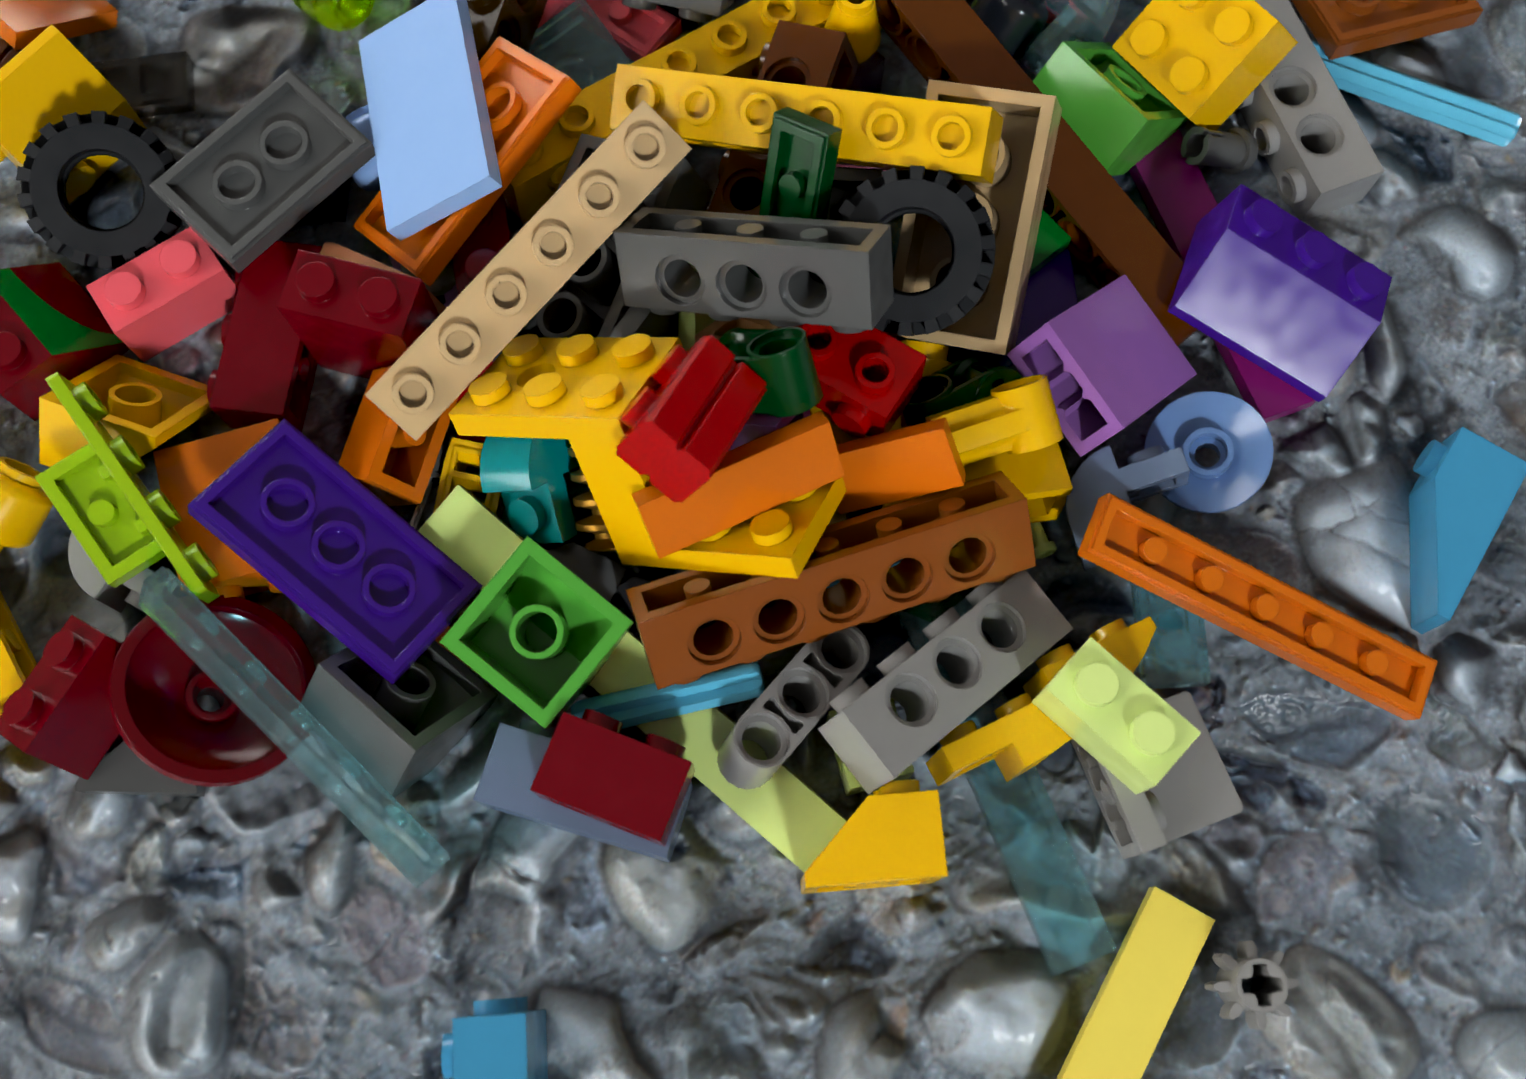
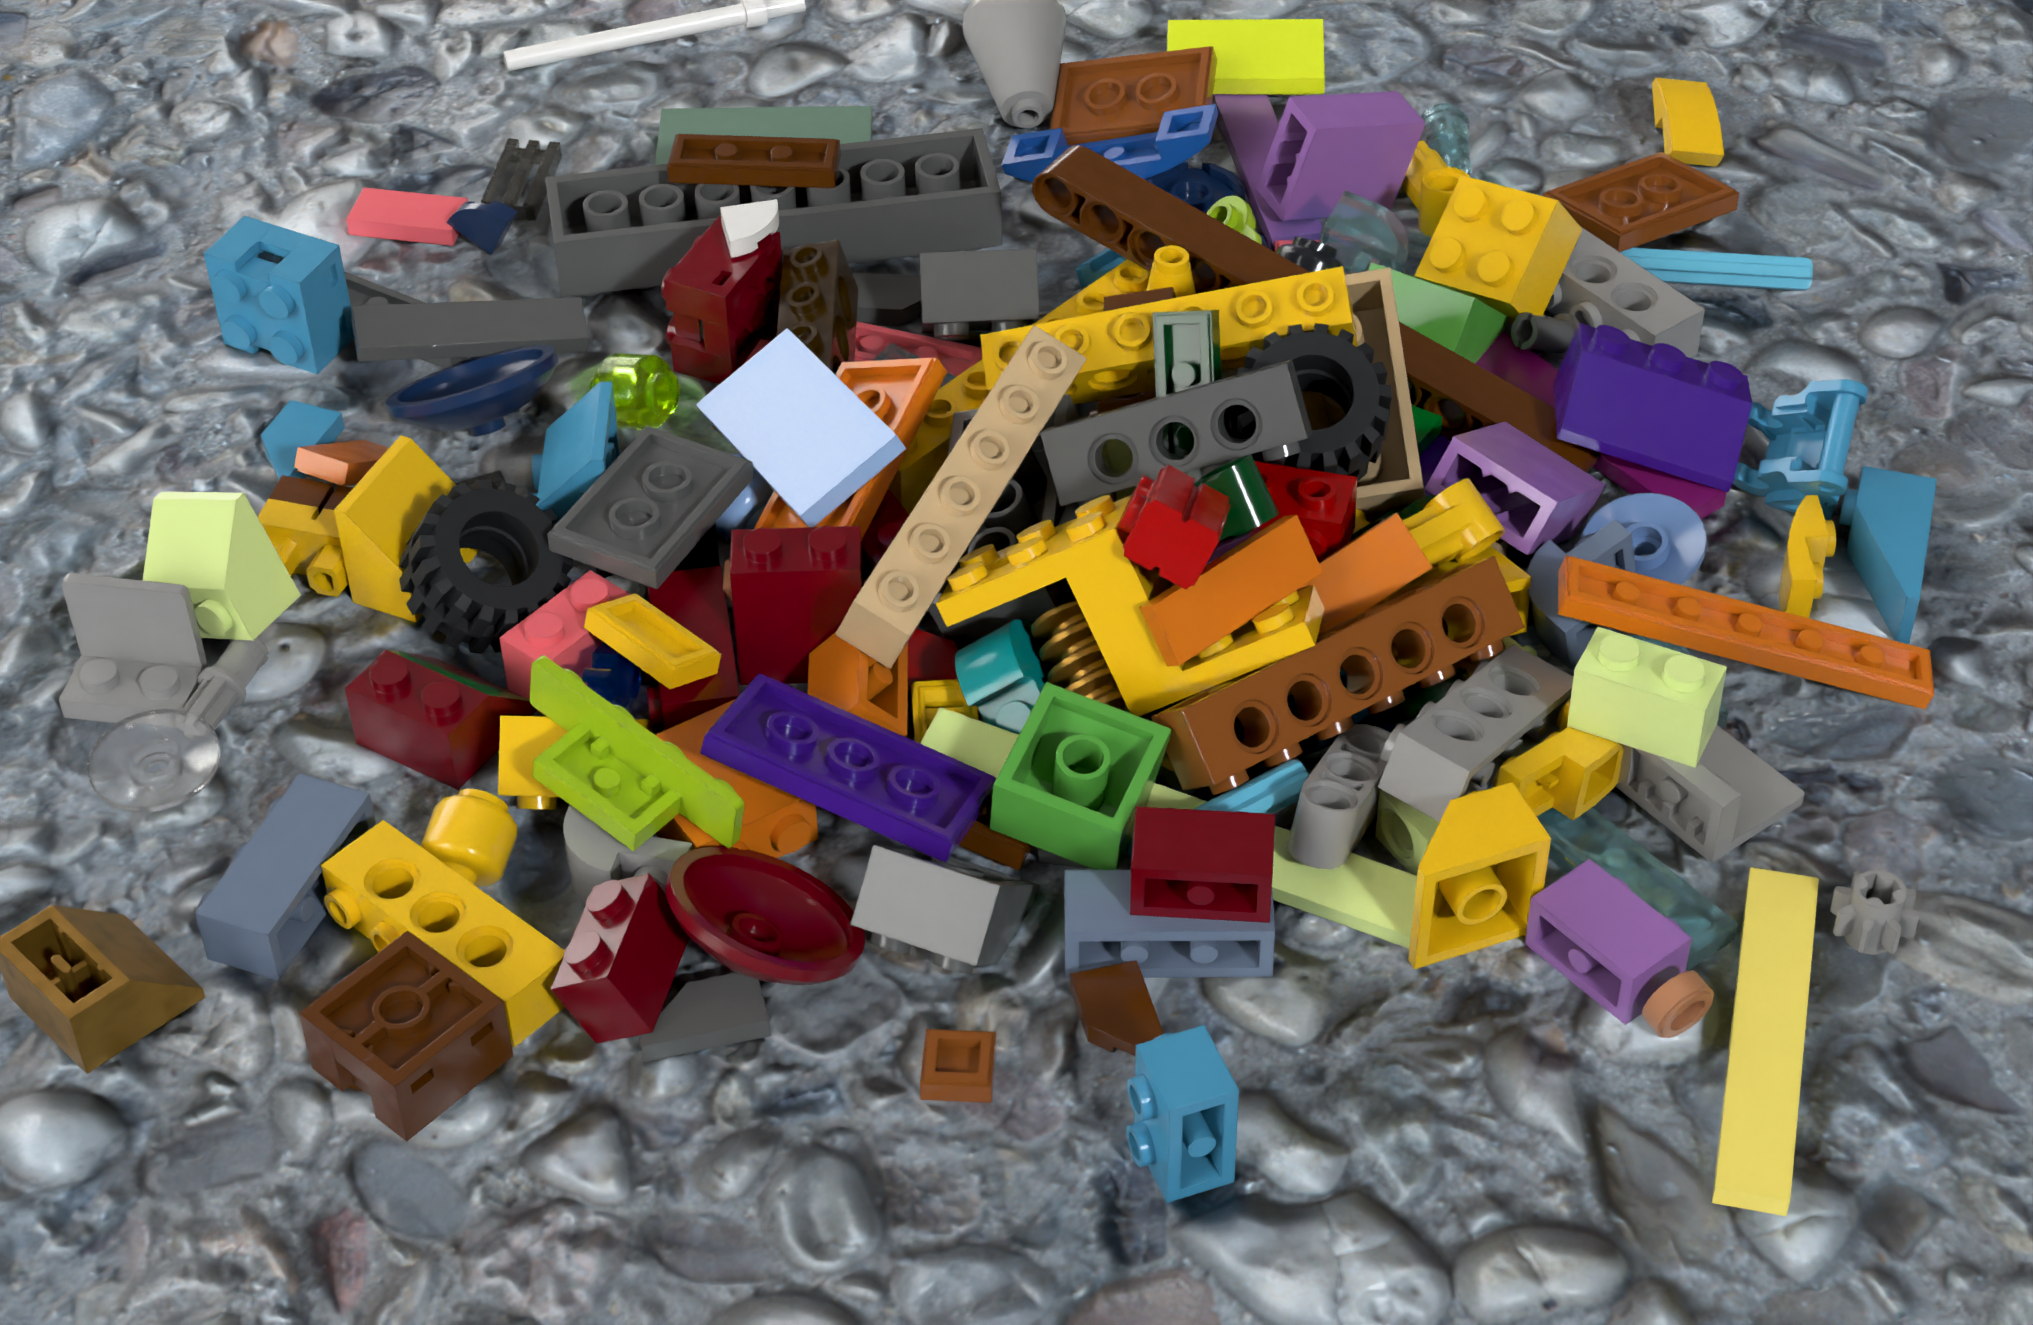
camera: 15 degrees left, 30 degrees down
clear light blue tile [138,567,449,888] -> none
none -> dark azure slope [532,381,621,526]
none -> clear blue plate [582,642,641,708]
none -> yellow tile [584,593,721,689]
none -> dark orange tile [920,1029,997,1103]
none -> reddish brown tile [1070,960,1164,1056]
none -> medium lavender brick [1525,859,1692,1025]
none -> nougat tile [1642,971,1714,1038]
none -> dark azure piece [1733,379,1869,520]
none -> yellow slope [1779,495,1836,618]

